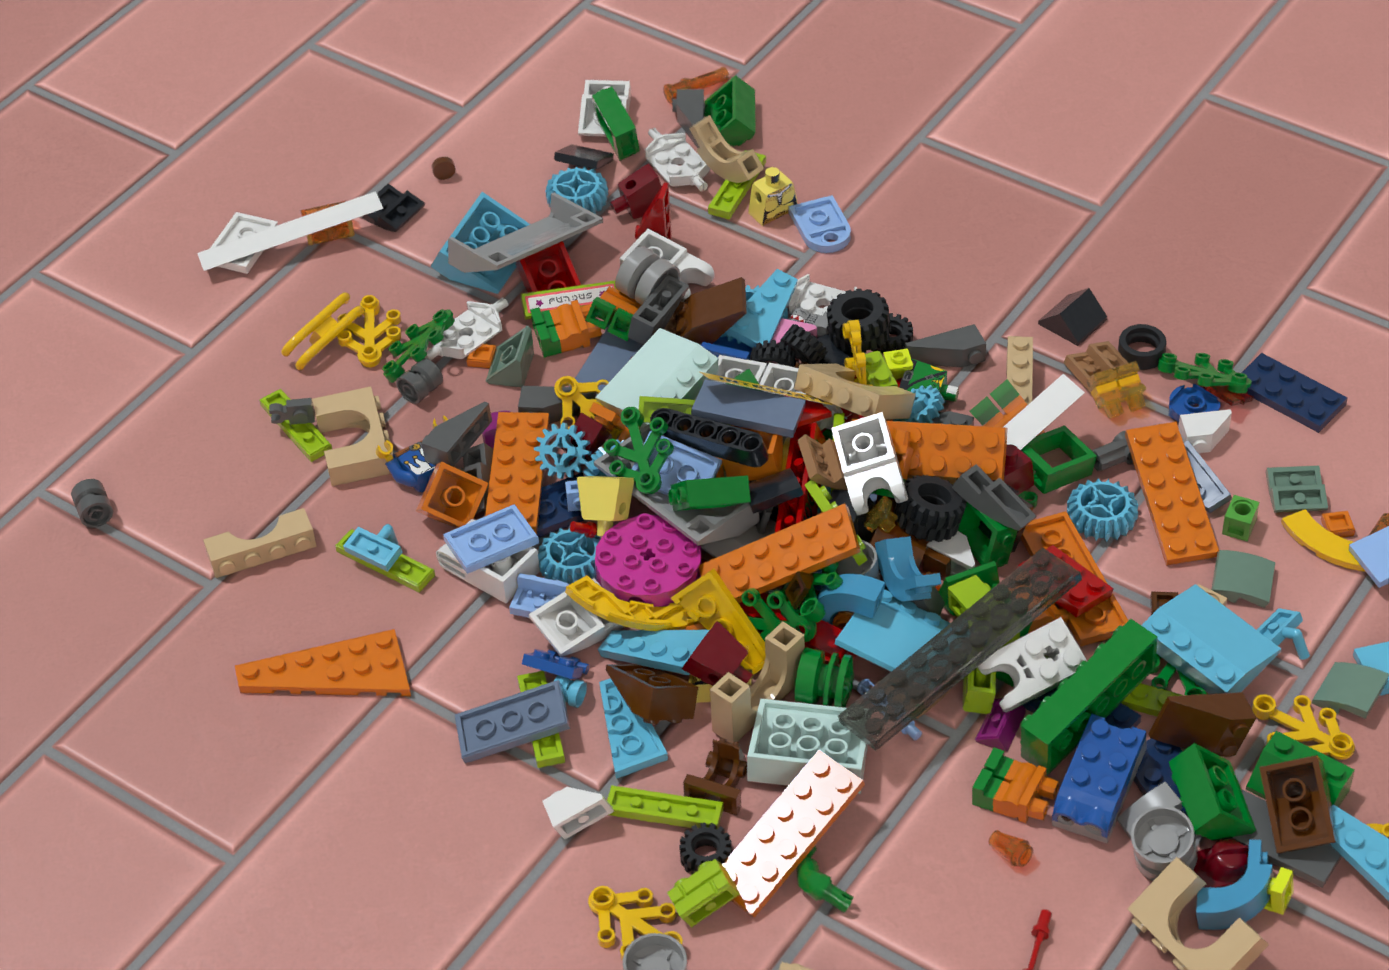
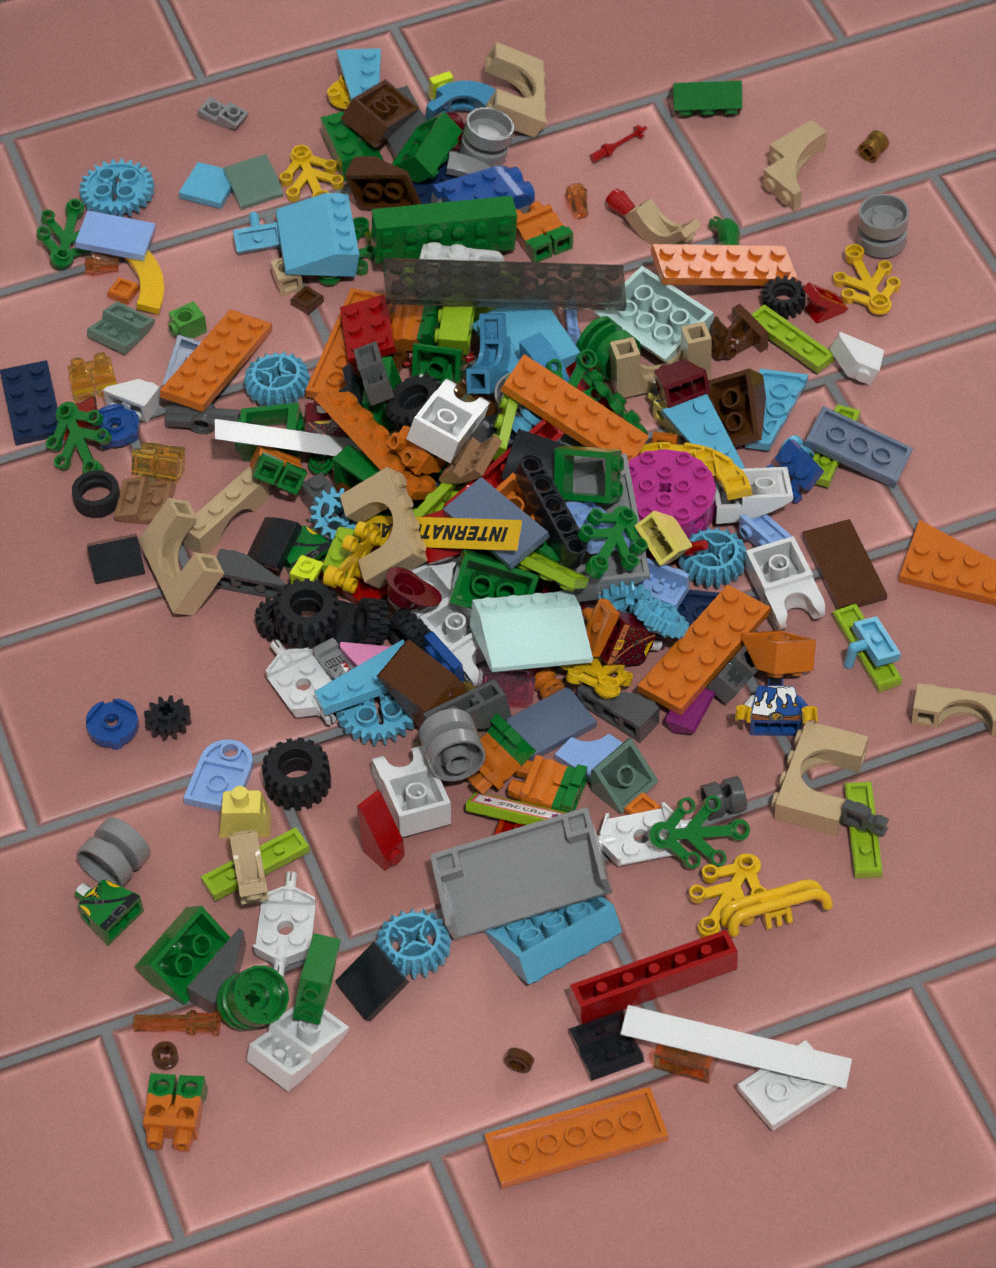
camera: 145 degrees left, 5 degrees up
dark grey slope [421,402,492,467] -> none
light blue tile [443,504,539,574] -> none
dark red torso [610,163,661,219] -> none
lime brick [667,859,740,928] -> none
yellow wing [671,569,765,675] -> none
dark brown slope [785,571,814,610] -> none
sand green slope [1211,550,1276,608] -> none
none -> clear yellow hips [67,352,117,403]
none -> green torso [75,879,144,946]
none -> light grey wheel [76,817,150,887]
none -> blue plate [86,699,140,750]
none -> tan arch [138,498,224,616]
none -> orange hips [143,1073,208,1152]
none -> black gear [144,695,191,740]
none -> reddish brown bush [152,1041,179,1070]
none -> green wheel [216,965,289,1031]
none -> black slope [247,517,302,571]
none -> black tyre [262,738,331,811]
none -> dark red piece [386,567,442,610]
none -> orange plate [484,1087,669,1189]
none -> light blue tile [555,734,623,783]
none -> red brick [570,929,738,1024]
none -> red cone [605,188,636,218]
none -> tan arch [625,198,701,245]
none -> reddish brown tile [802,519,887,610]
none -> red slope [803,282,849,323]

